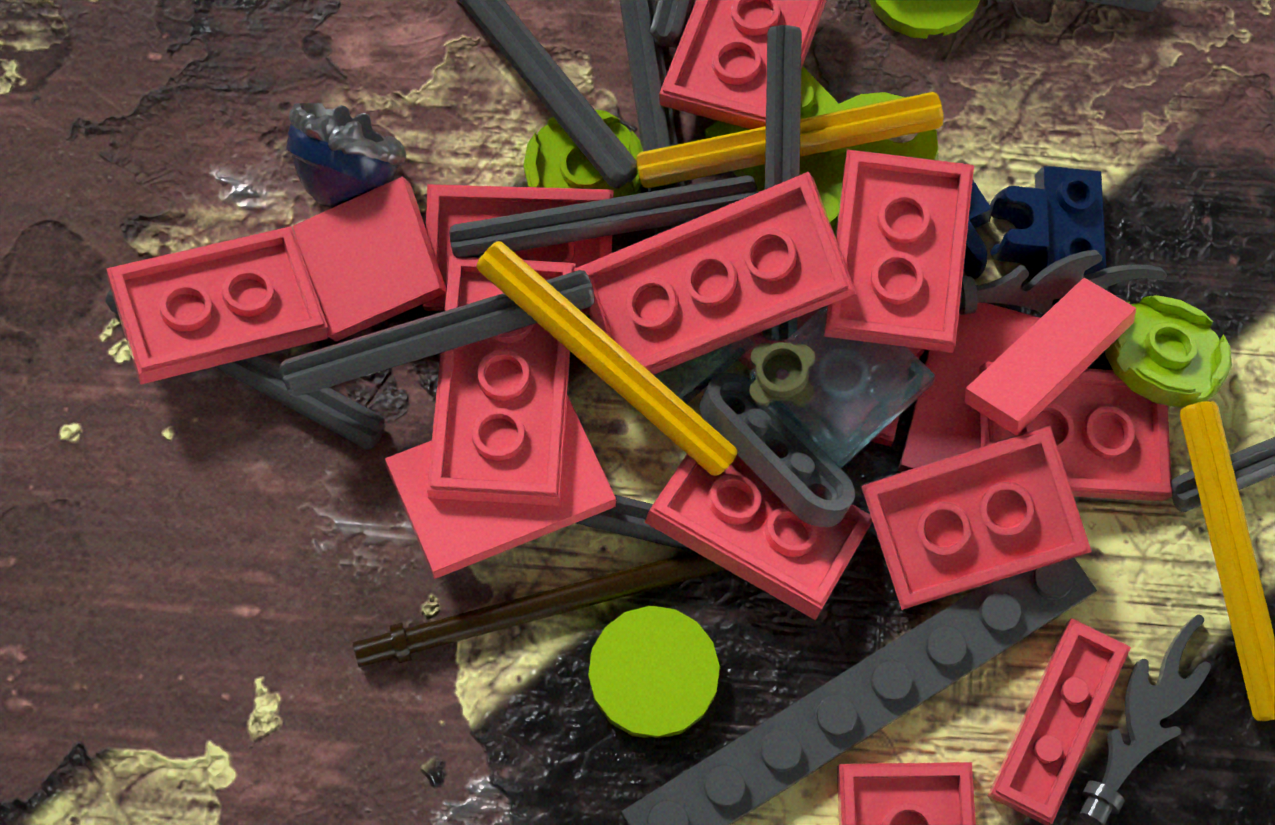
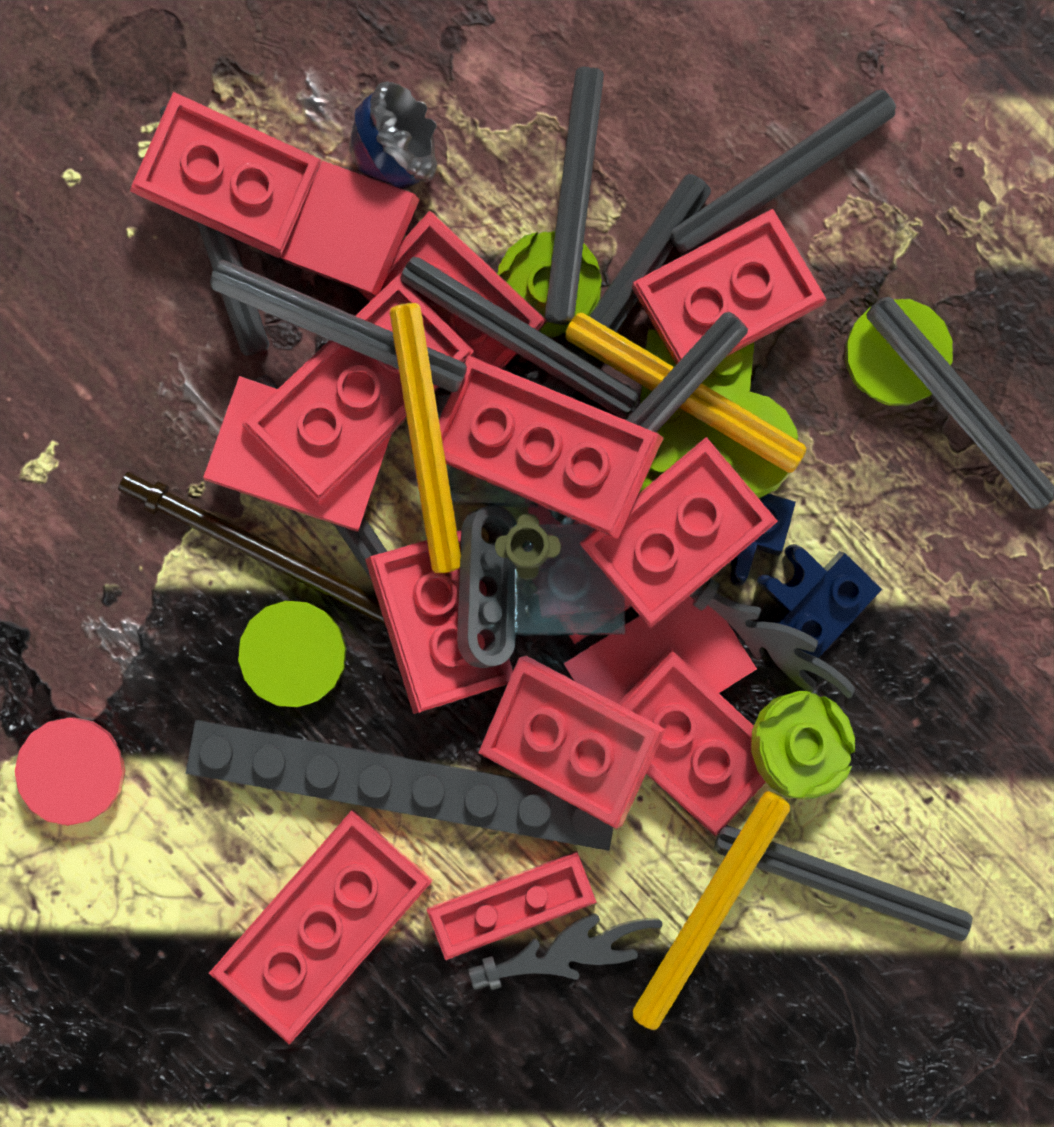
camera: 45 degrees right, 15 degrees up
coral tile [964,278,1136,436] -> none

